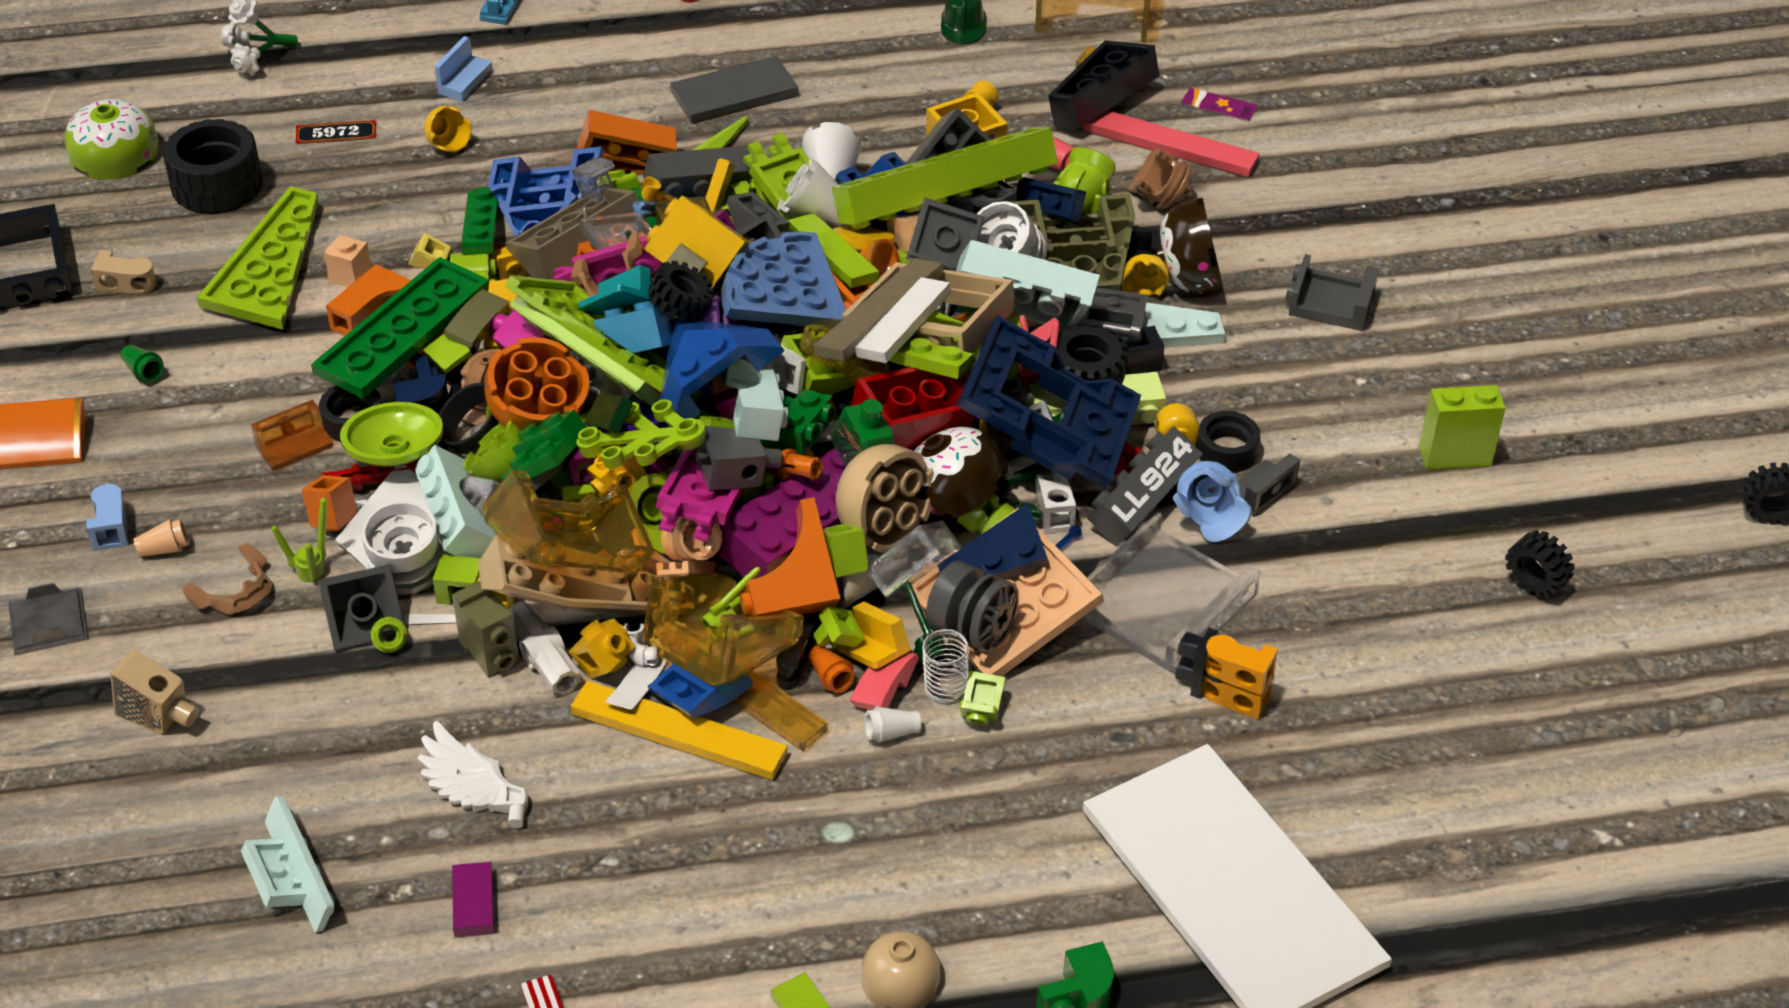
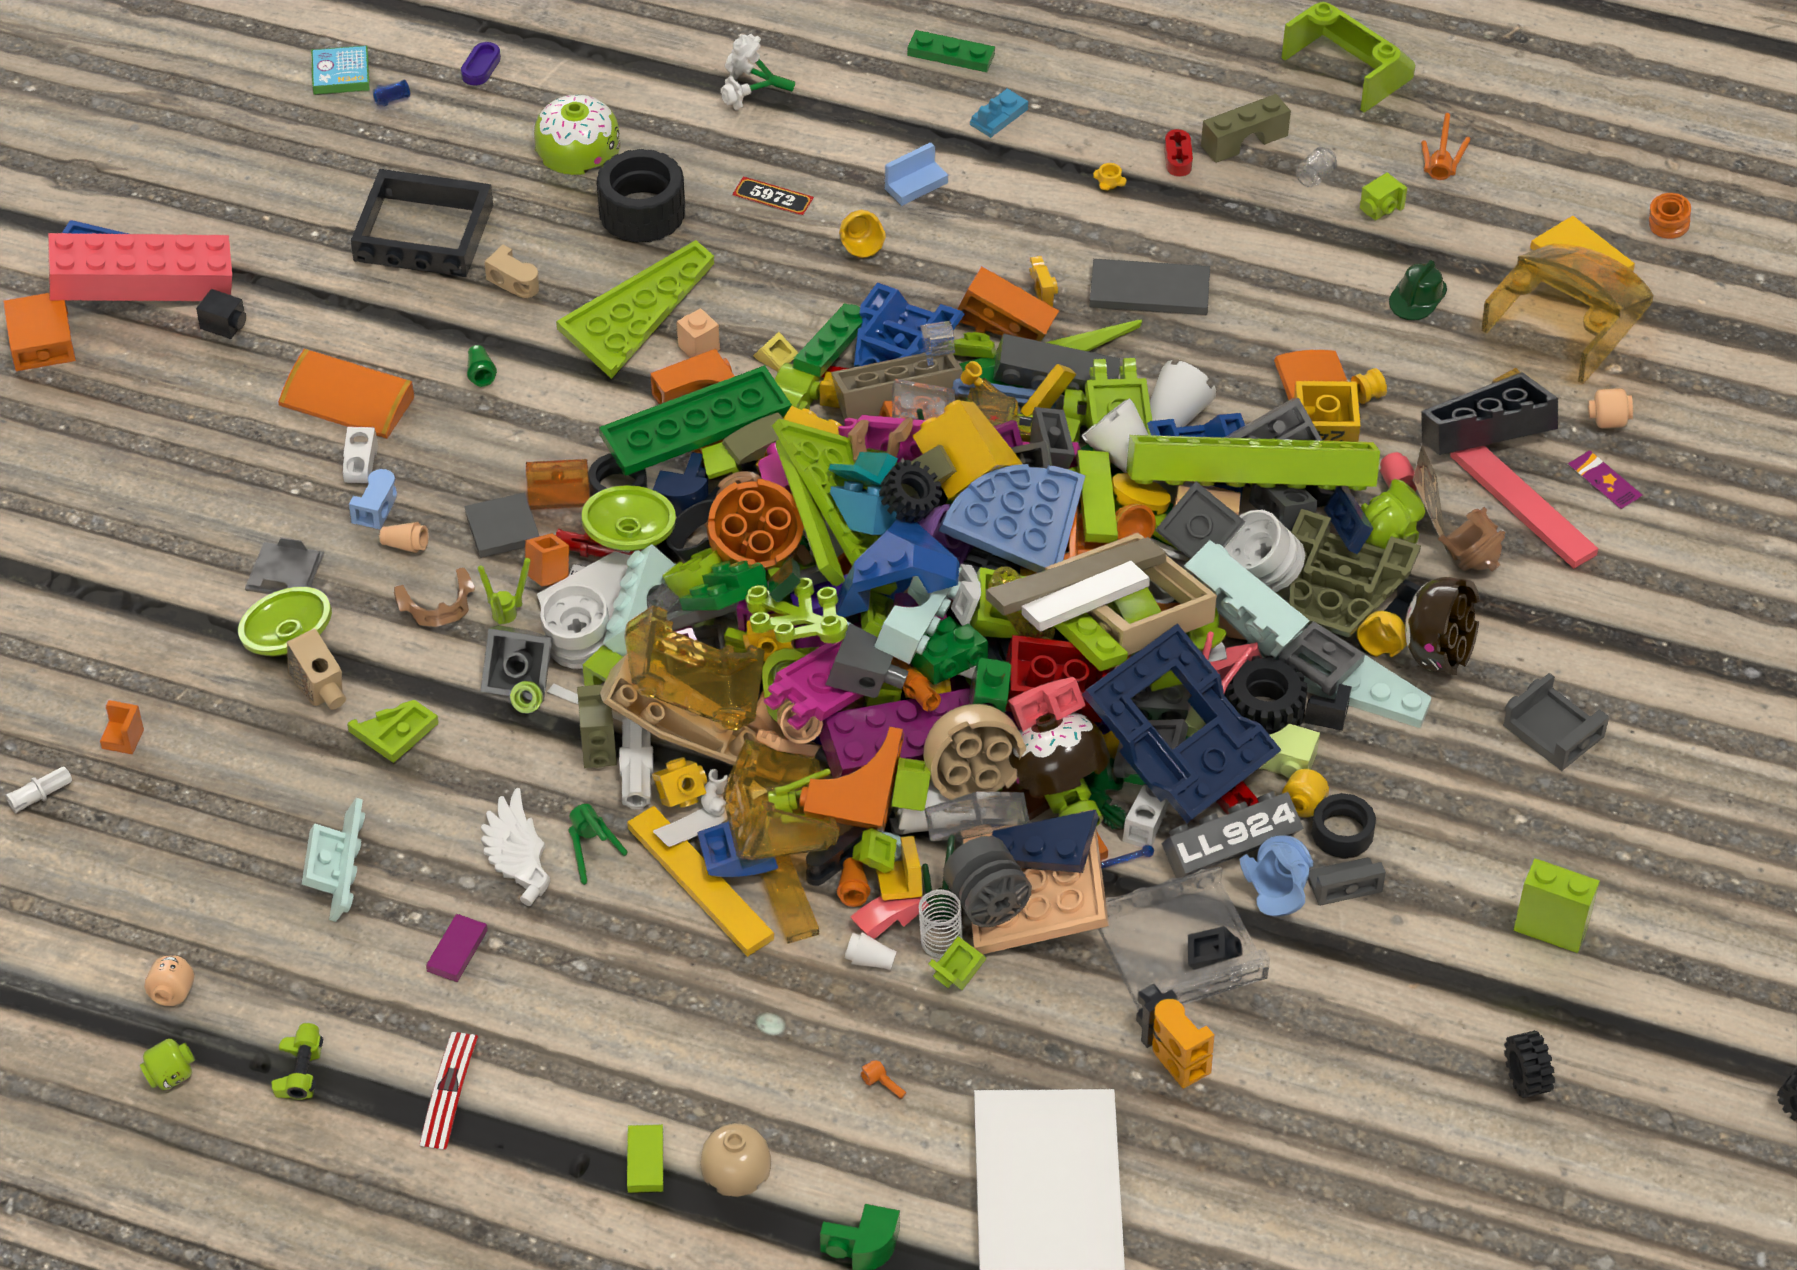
camera: 30 degrees right, 5 degrees up
none -> lime dish [238,587,332,656]
none -> white leg [343,427,378,483]
none -> lime wing [347,700,439,763]
none -> dark grey tile [464,492,540,558]
none -> green plant [568,804,628,885]
none -> orange hand [861,1060,907,1099]
none -> coral slope [1008,677,1085,732]
none -> yellow plate [1029,256,1058,307]
none -> yellow plate [1093,163,1126,190]
none -> black bracket [1188,926,1243,970]
none -> orange slope [1274,350,1348,400]
none -> sticker [1413,443,1448,554]
none -> light nougat head [1588,388,1633,429]

